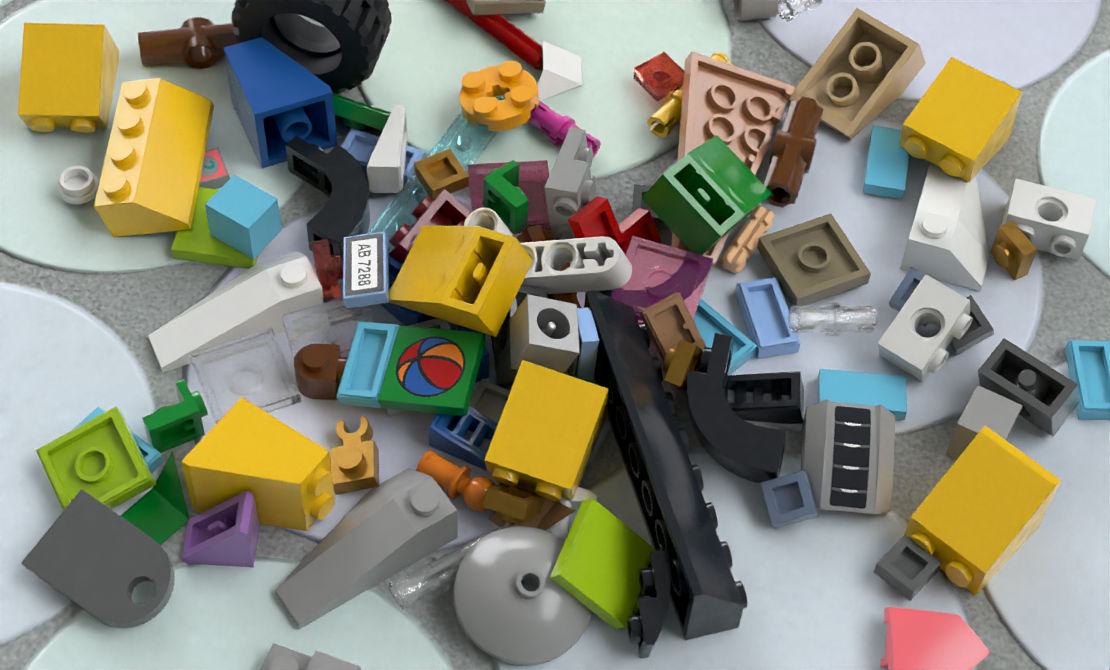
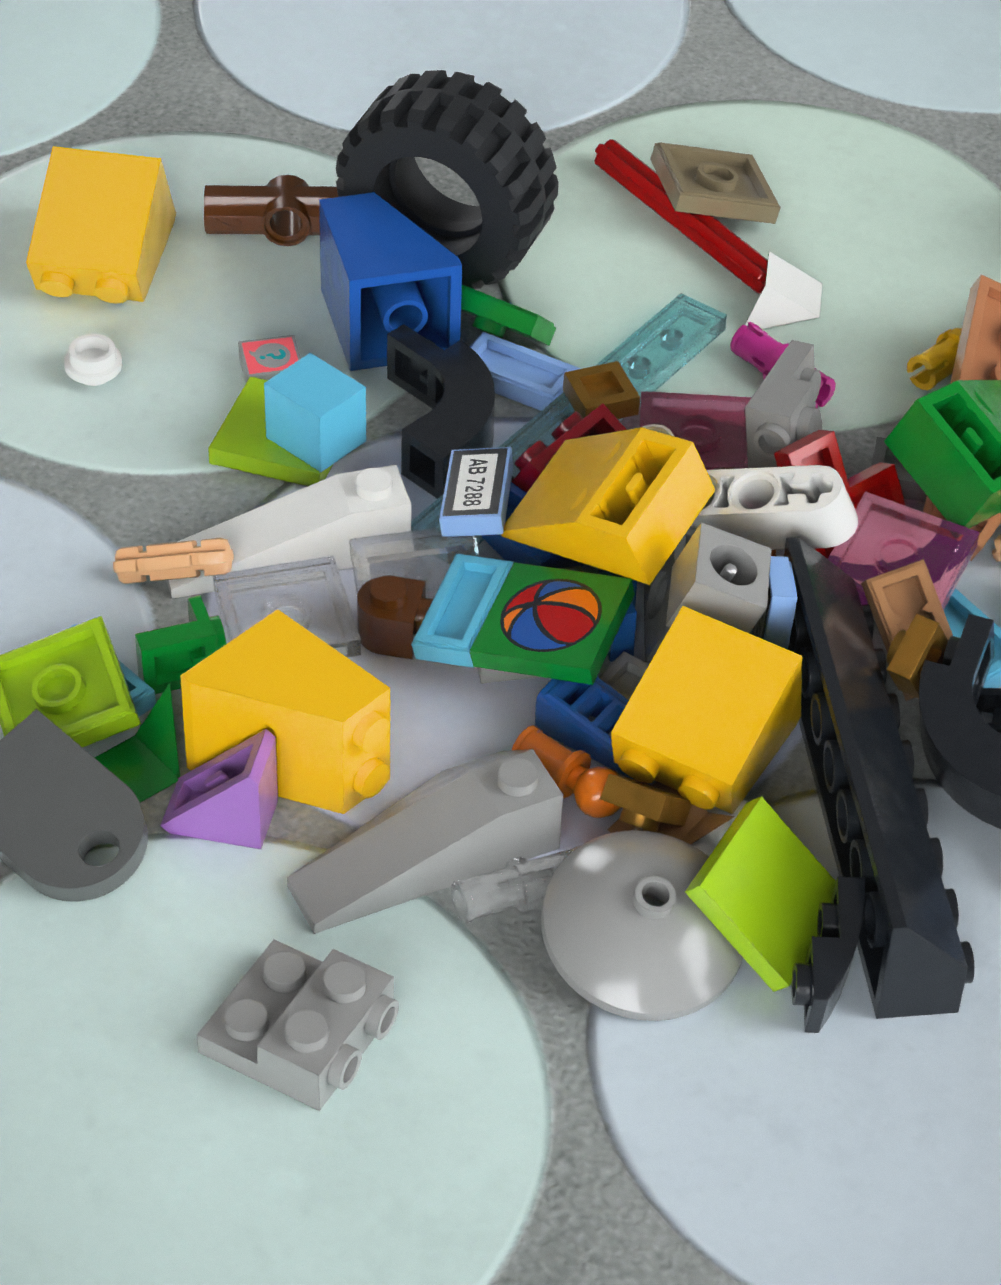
camera: 10 degrees right, 10 degrees down
yellow slope [94,78,214,237] -> none
clear red plate [311,238,343,301] -> none
pearl gold plate [330,416,379,495] -> none
white slope [366,105,408,193] -> none
light orange plate [459,60,539,132] -> none
green bracket [482,160,529,234] -> none
clear red plate [633,52,684,102] -> none
none -> light nougat axle [113,538,234,584]

